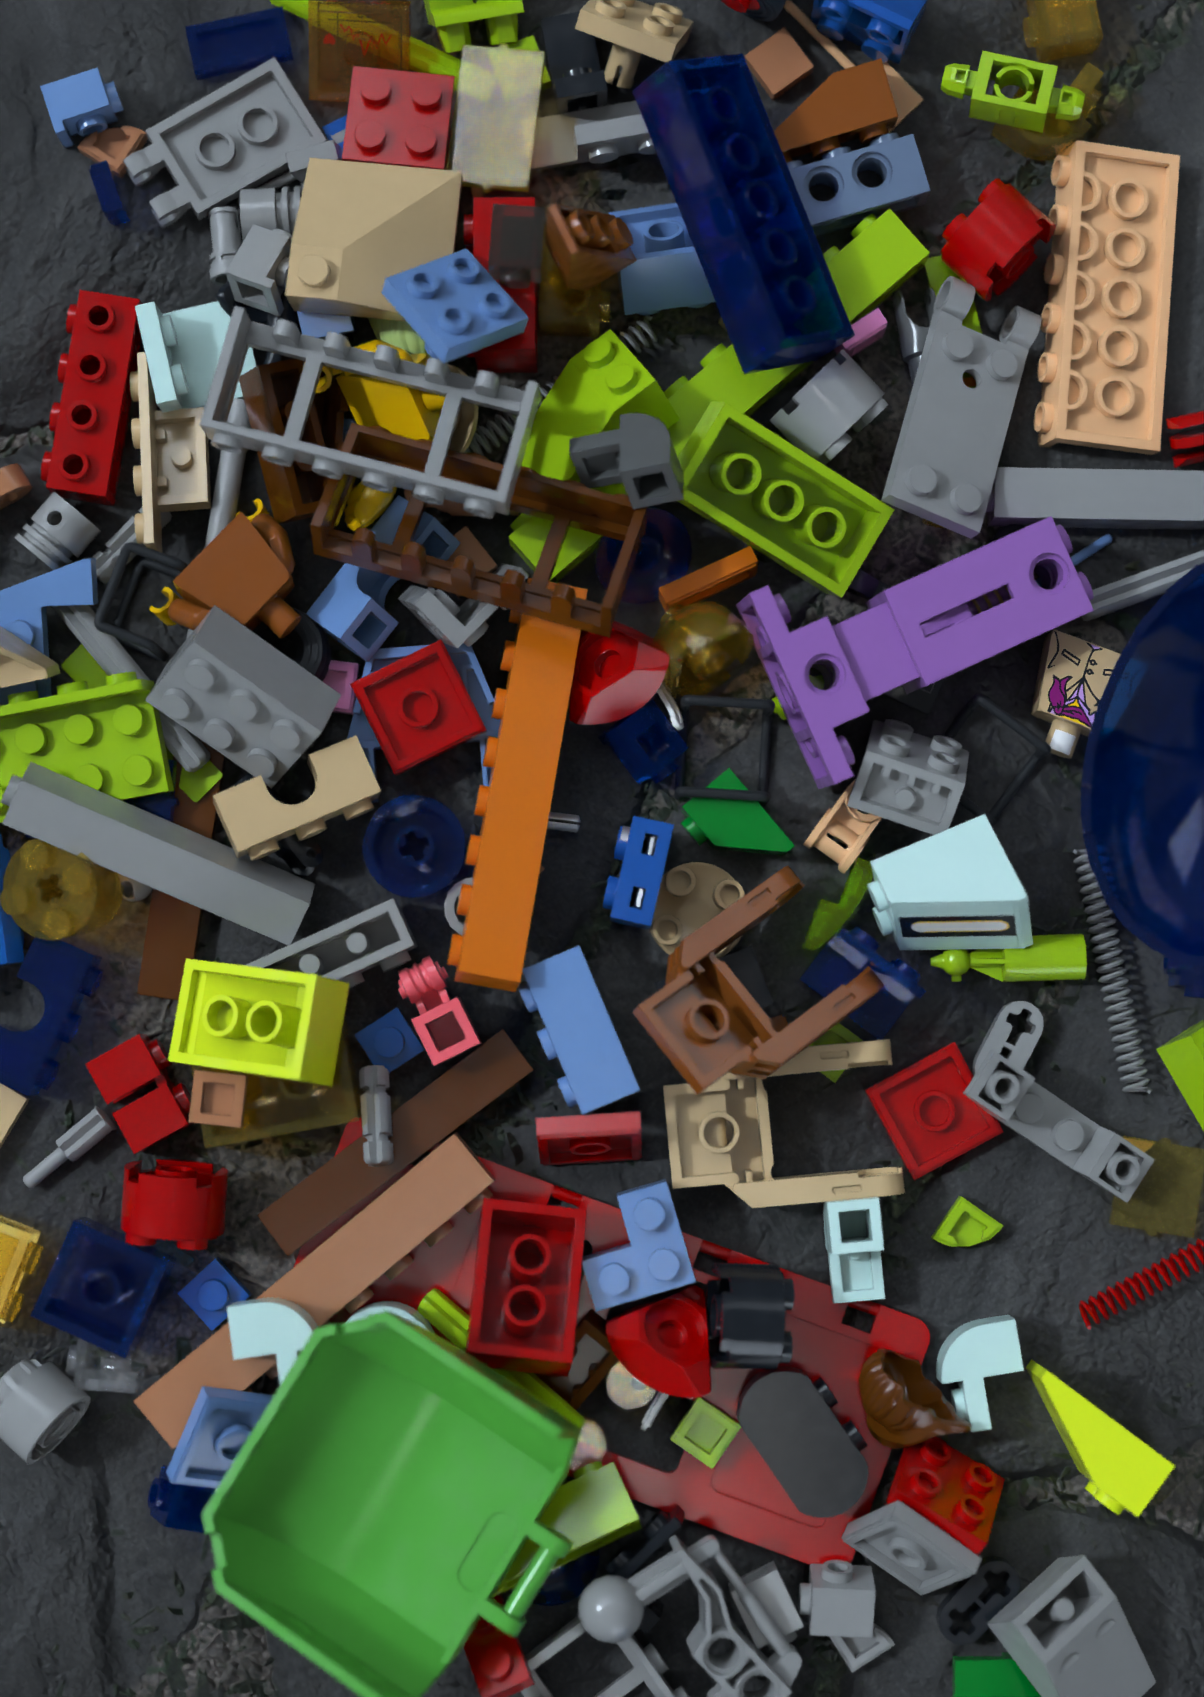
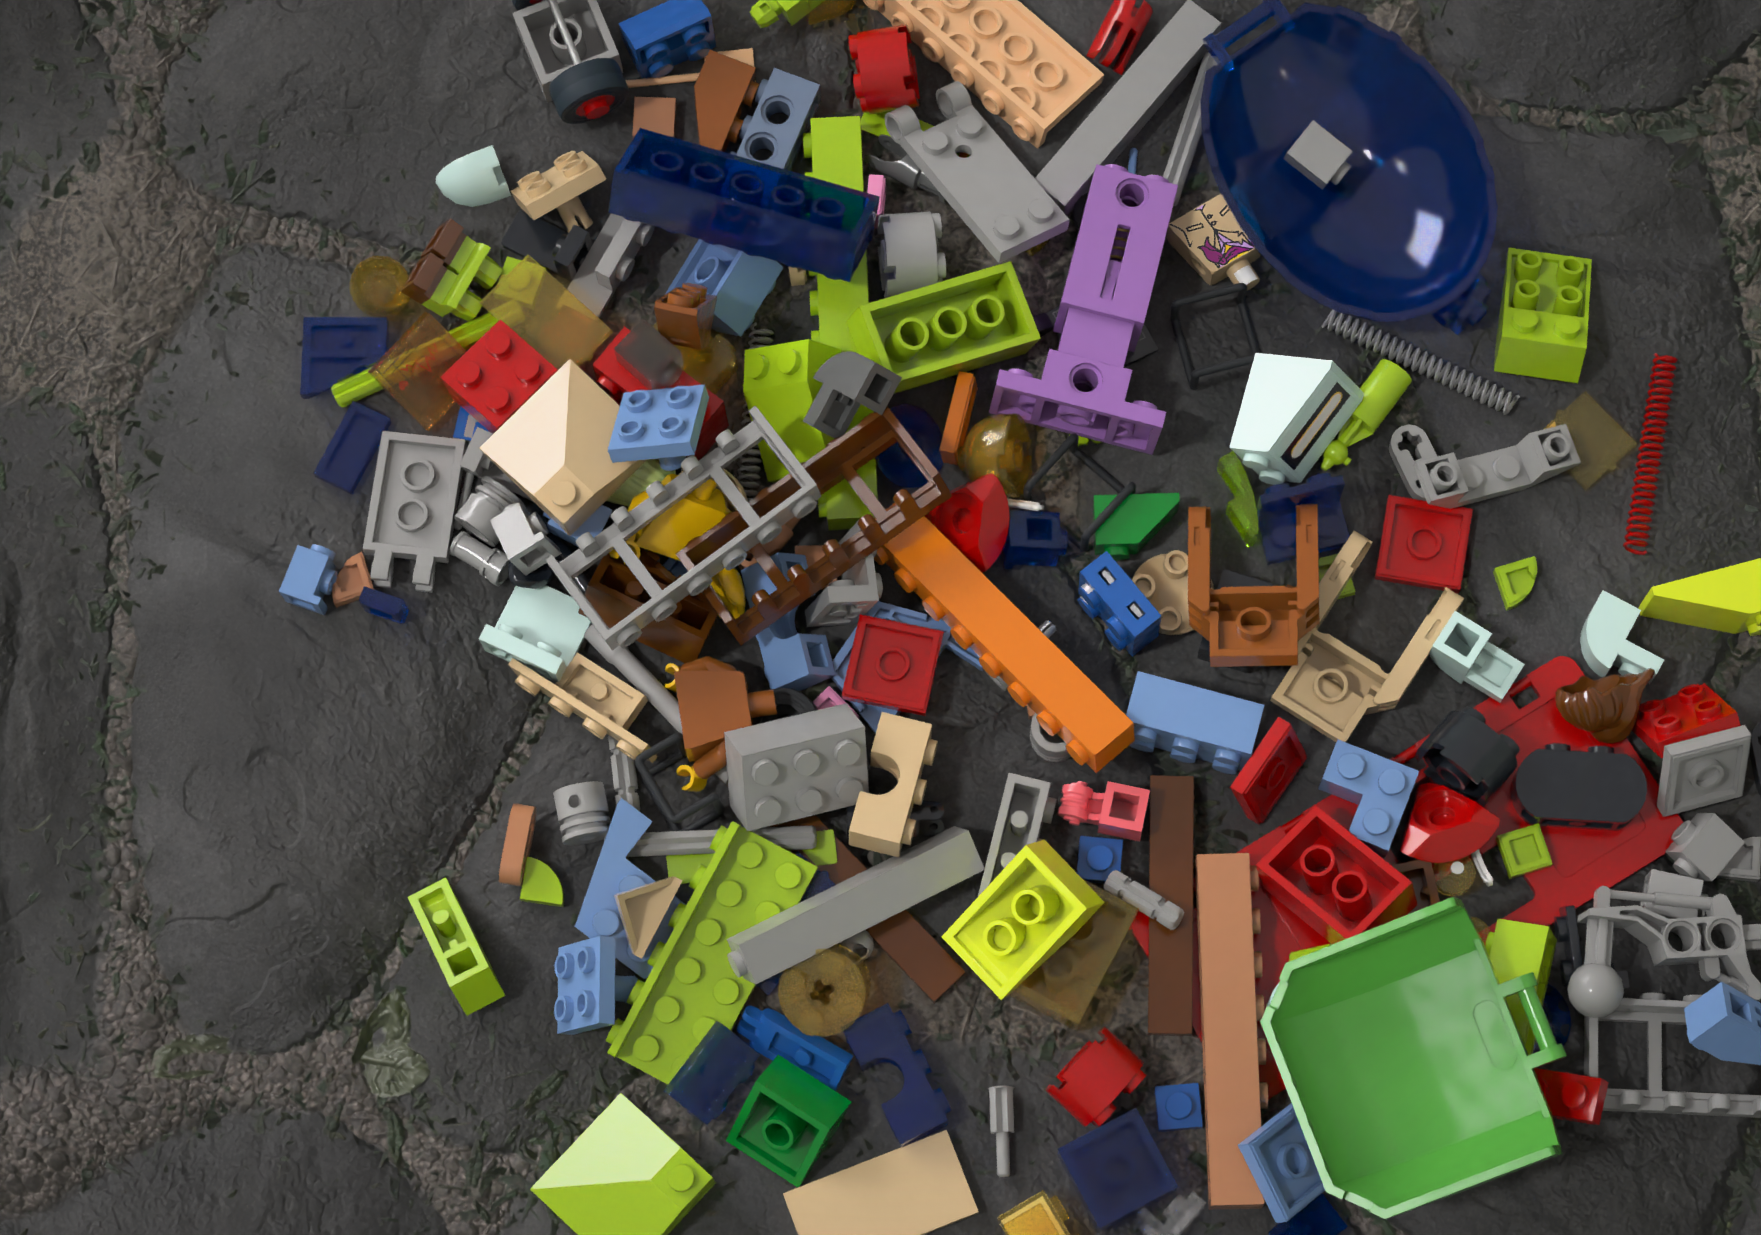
camera: 45 degrees left, 10 degrees down
red brick [41,290,142,506] -> none
red piece [85,1034,194,1154] -> none
nougat tile [189,1070,249,1128] -> none
light aqua brick [227,1297,318,1385] -> none
clear blue brick [362,795,468,901] -> none
light nougat piece [803,779,882,874] -> none
light grey bracket [847,719,969,835] -> none

